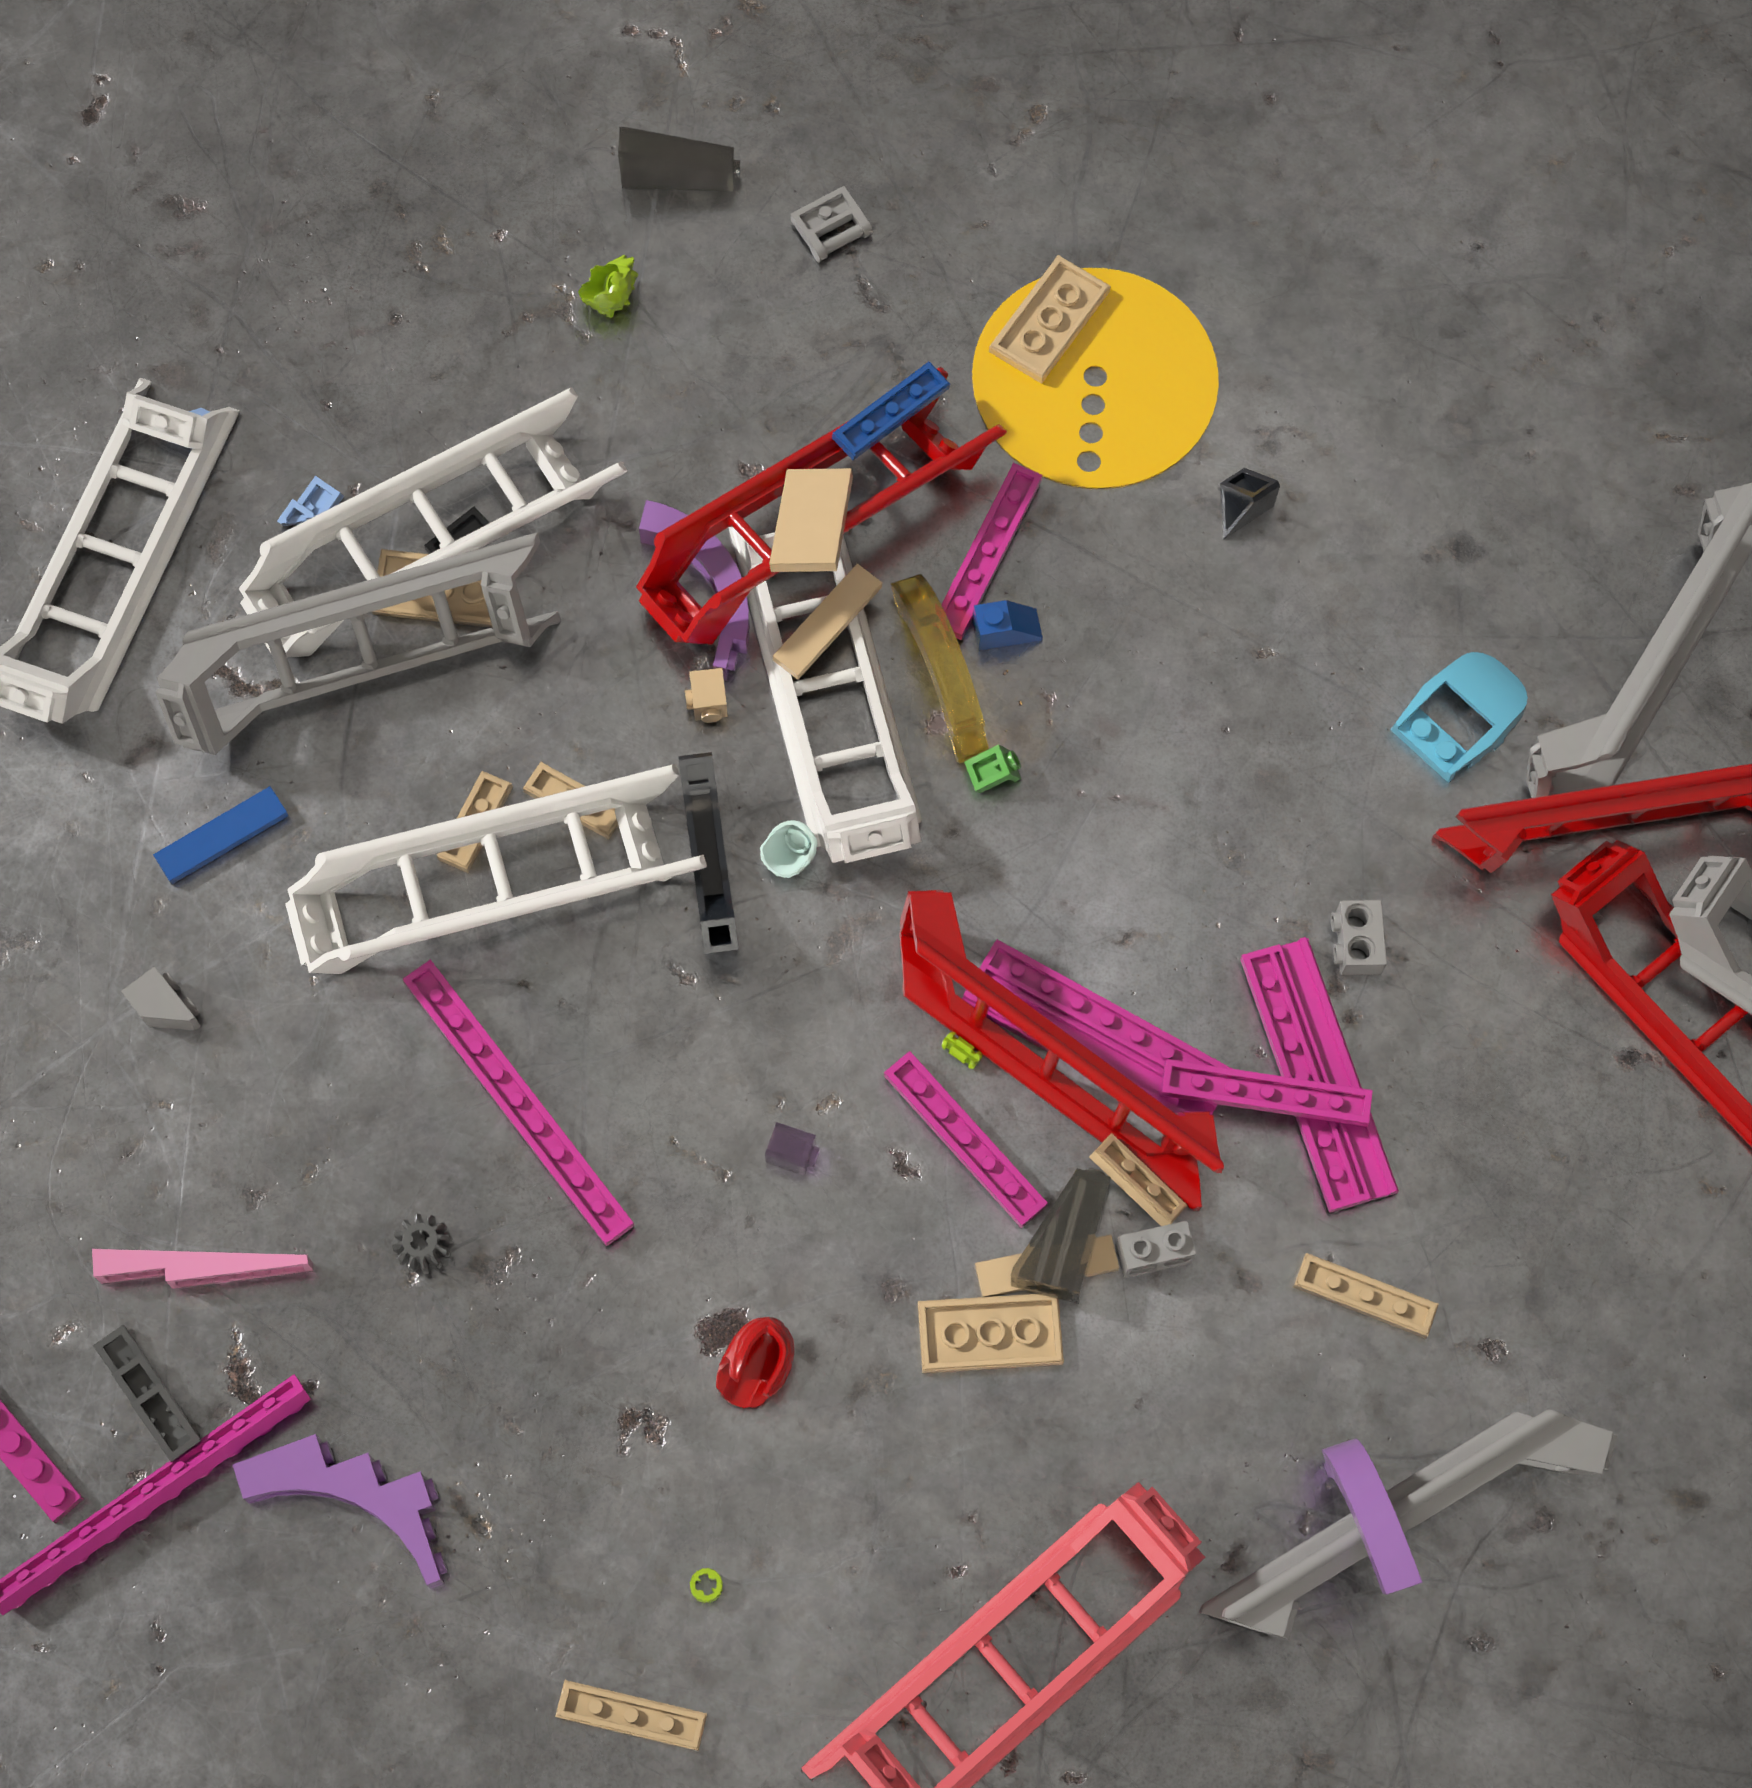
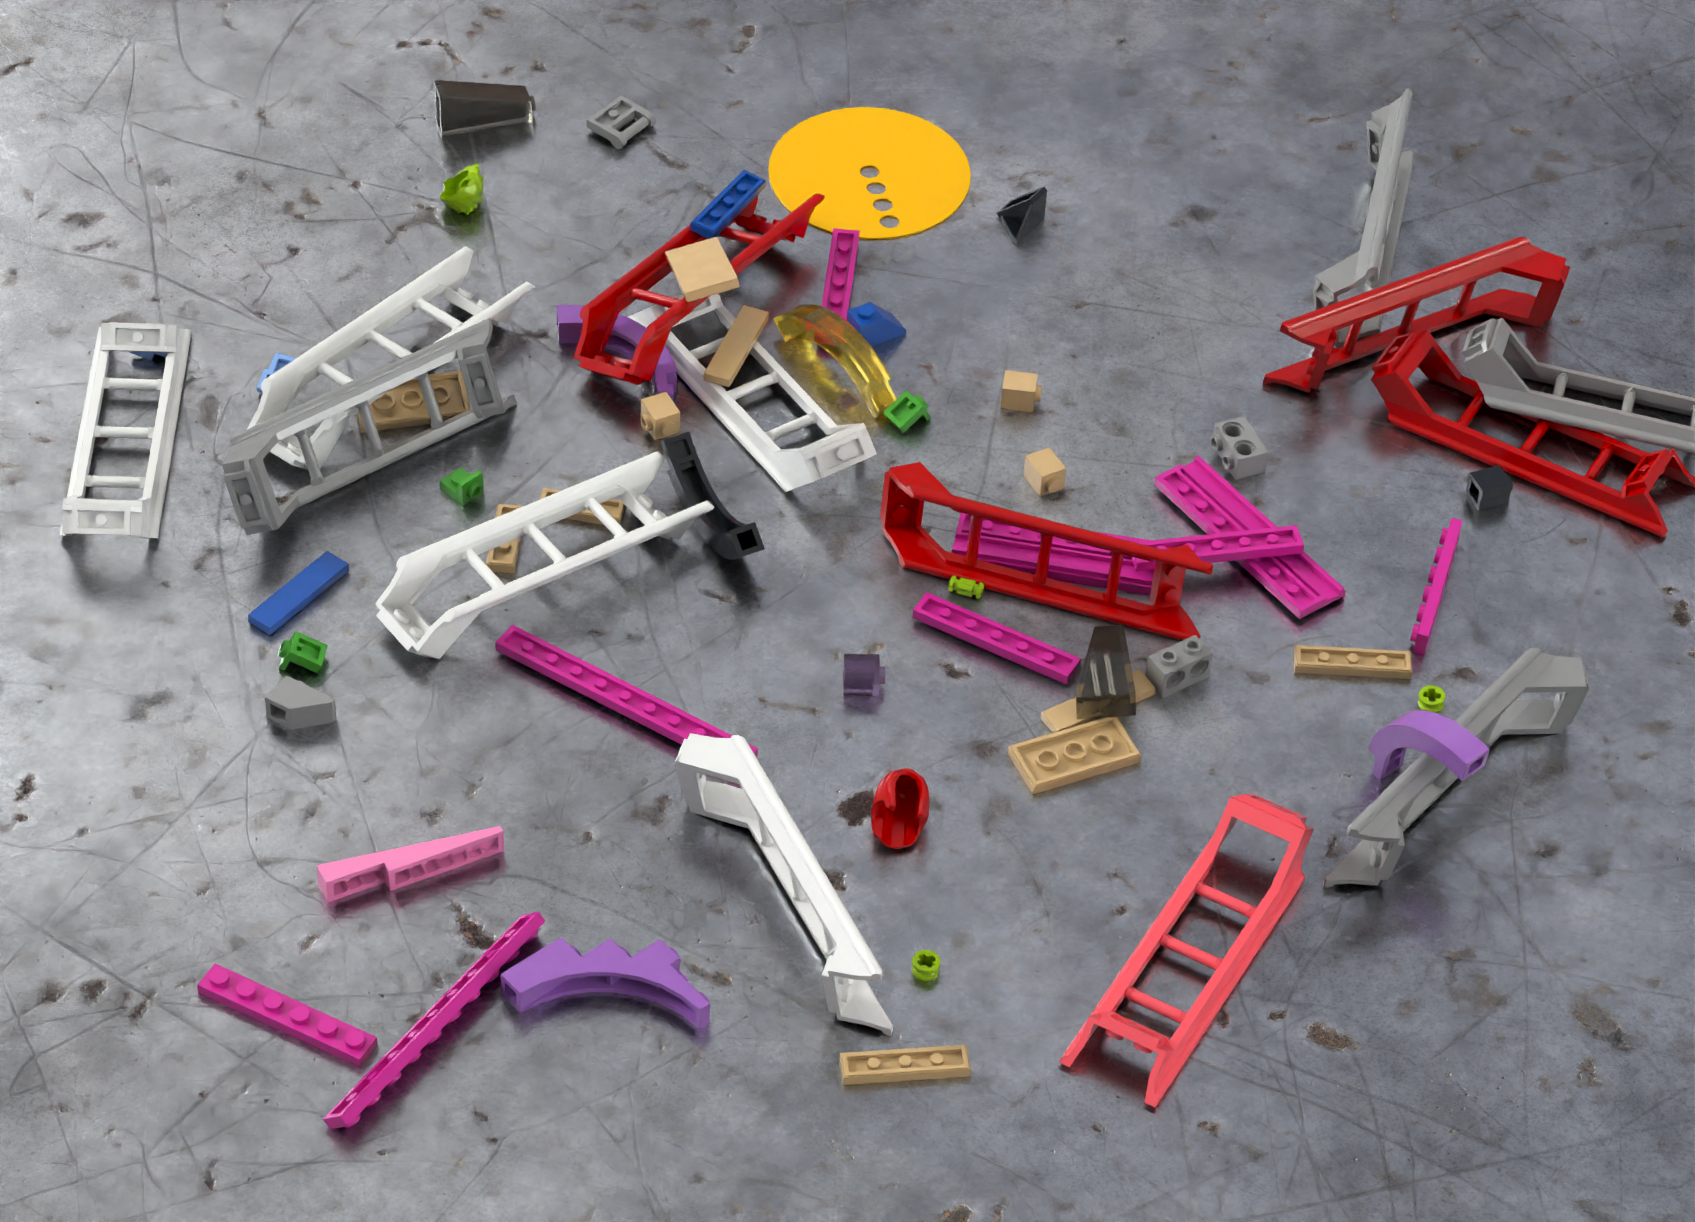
camera: 20 degrees left, 25 degrees down
dark grey slope [93,1325,202,1462] -> none
dark grey gear [391,1213,452,1274] -> none
light aqua hair [760,820,817,878] -> none
tan tile [989,255,1111,384] -> none
tan tile [1089,1133,1187,1226] -> none
medium azure slope [1391,652,1528,783] -> none
none -> bright green bracket [278,631,328,673]
none -> bright green bracket [440,467,484,506]
none -> white piece [675,733,893,1036]
none -> tan brick [1000,370,1042,412]
none -> tan brick [1023,447,1066,497]
none -> dark pink plate [1410,518,1463,656]
none -> lime bush [1418,685,1445,713]
none -> black brick [1466,465,1513,511]

